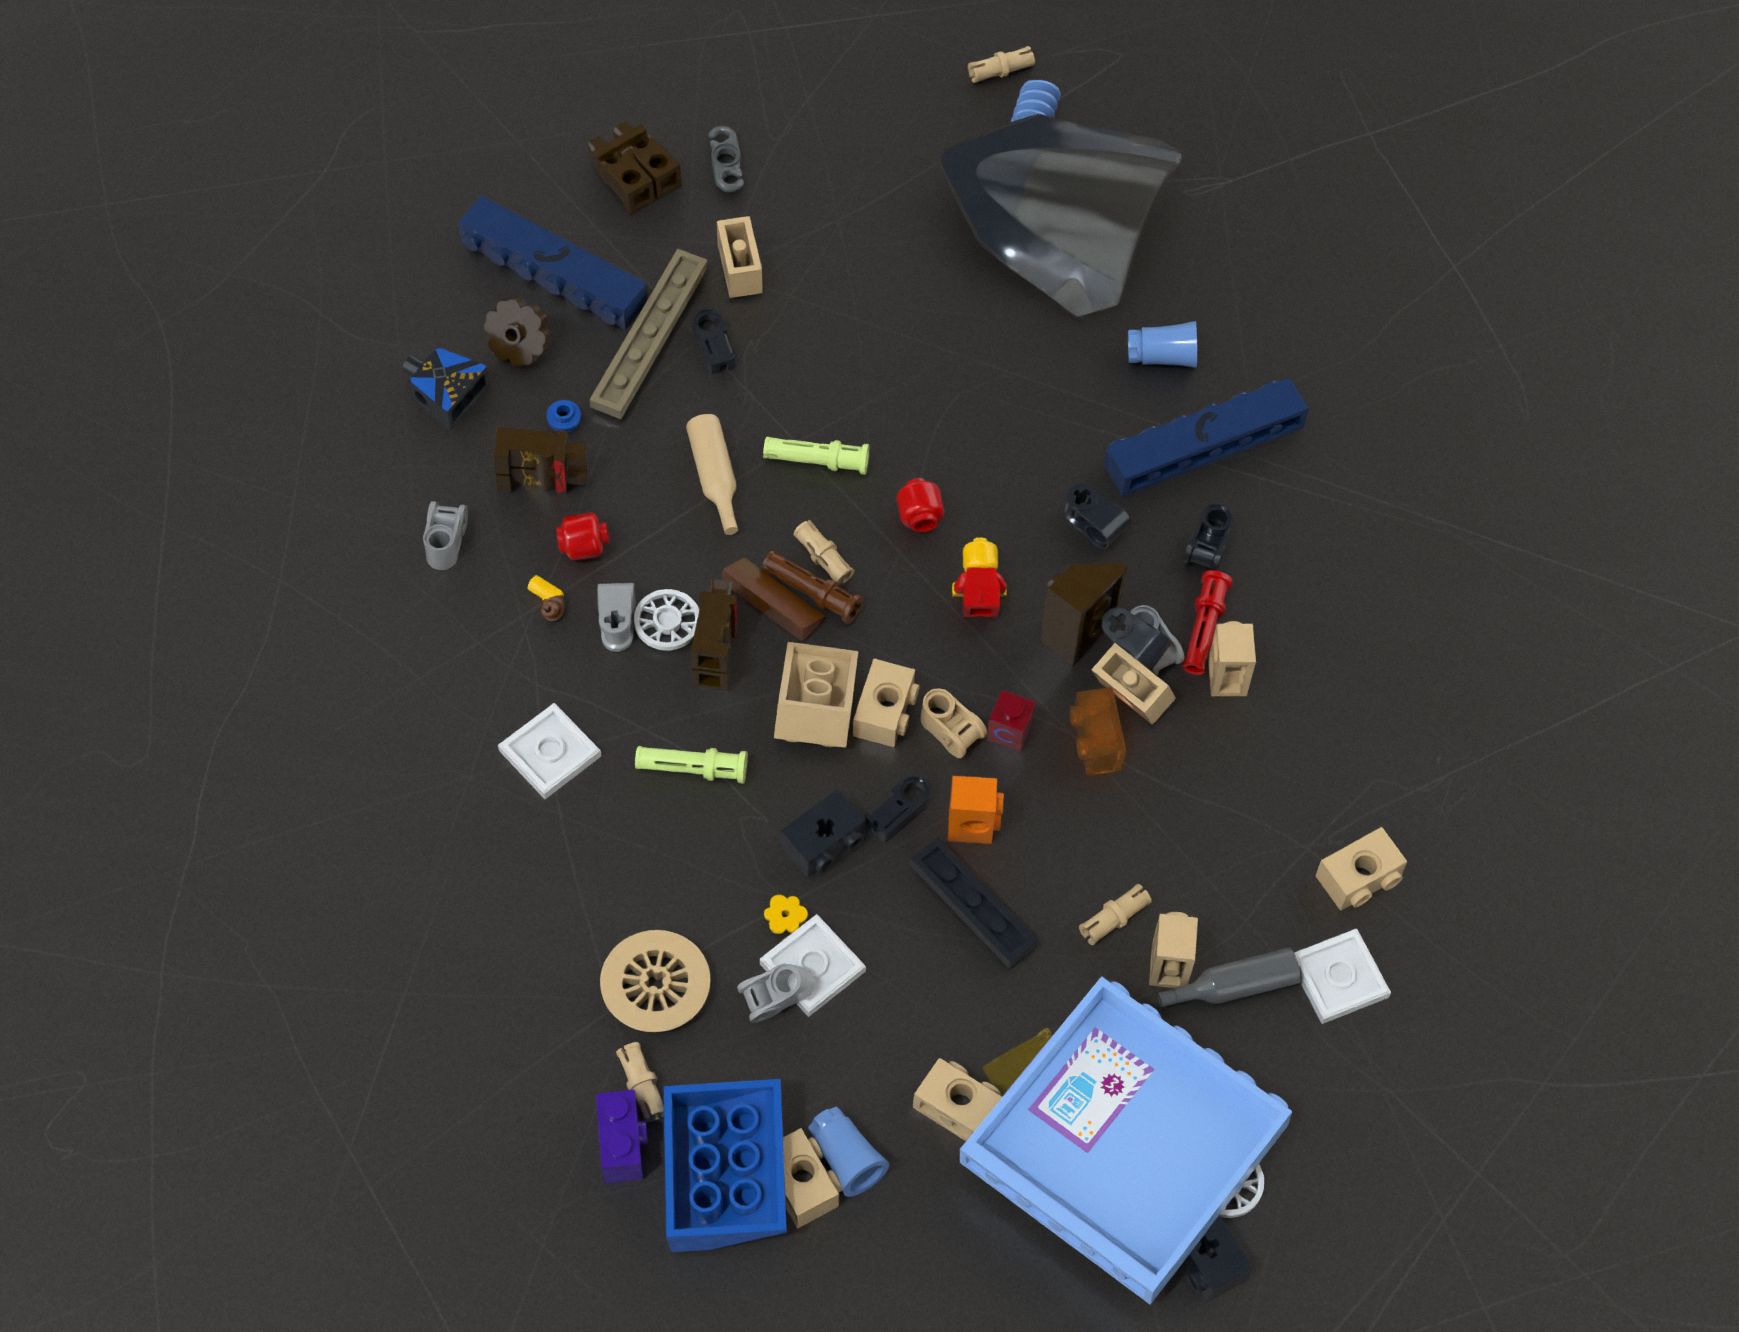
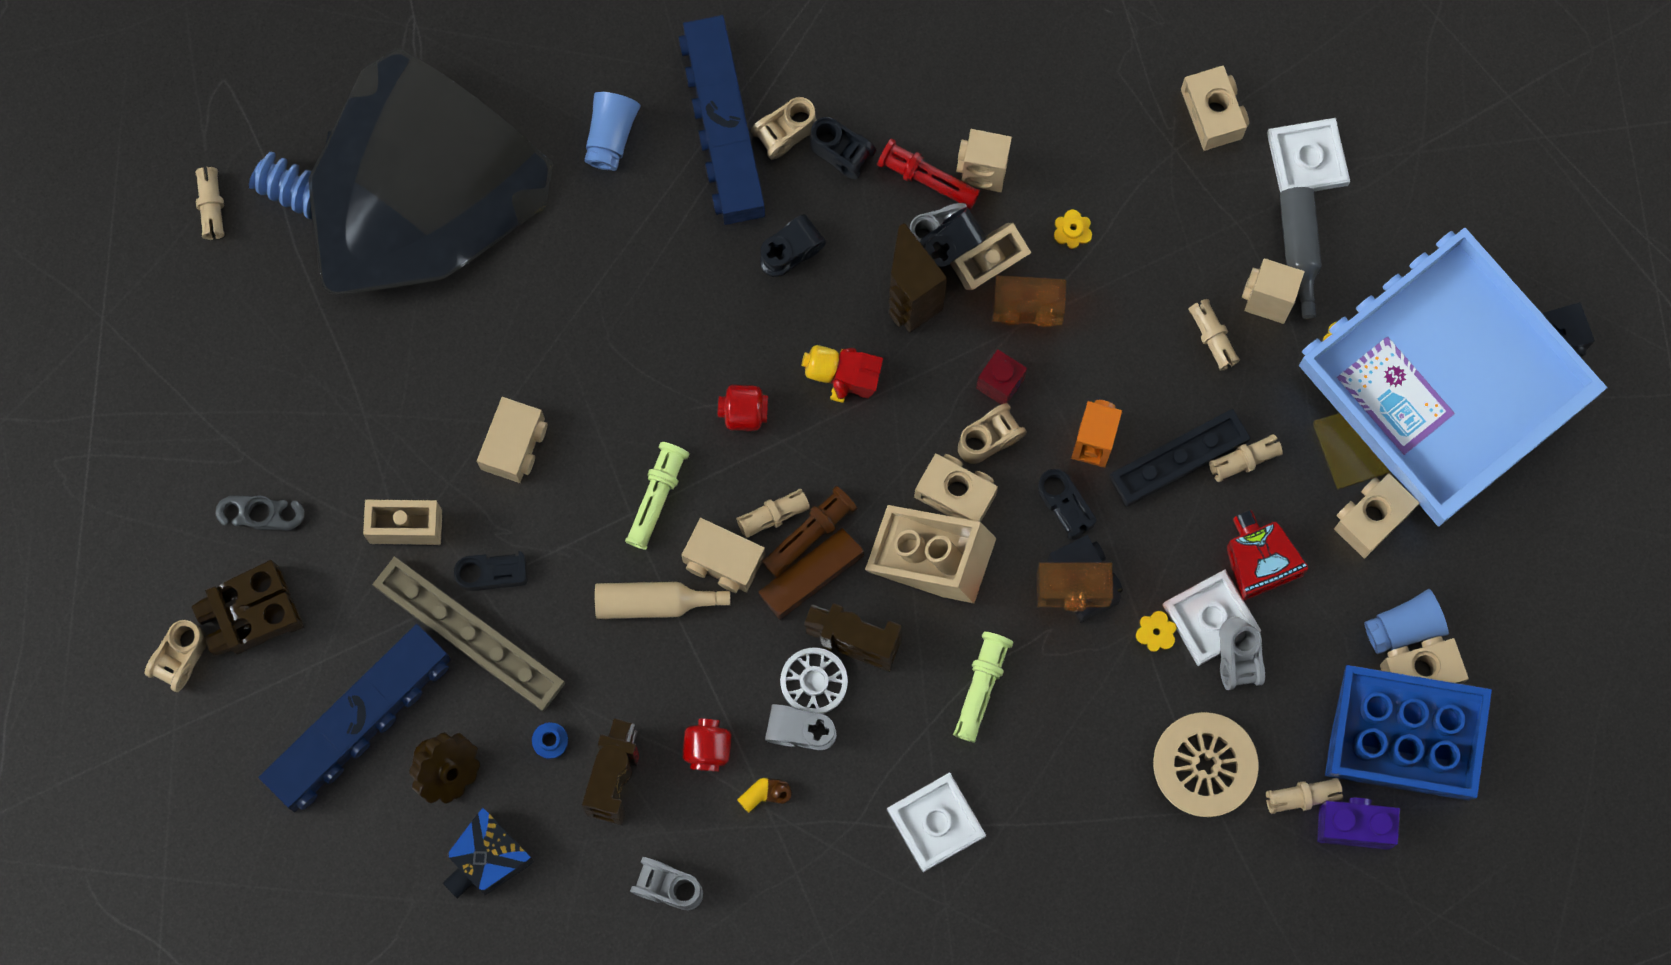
camera: 75 degrees left, 15 degrees up
none -> tan piece [144,620,207,692]
none -> tan brick [477,397,548,483]
none -> tan brick [681,518,765,593]
none -> tan piece [750,97,816,160]
none -> clear orange brick [1037,563,1113,611]
none -> yellow plant [1054,209,1092,249]
none -> tan pin [1209,434,1283,482]
none -> red torso [1227,510,1308,601]

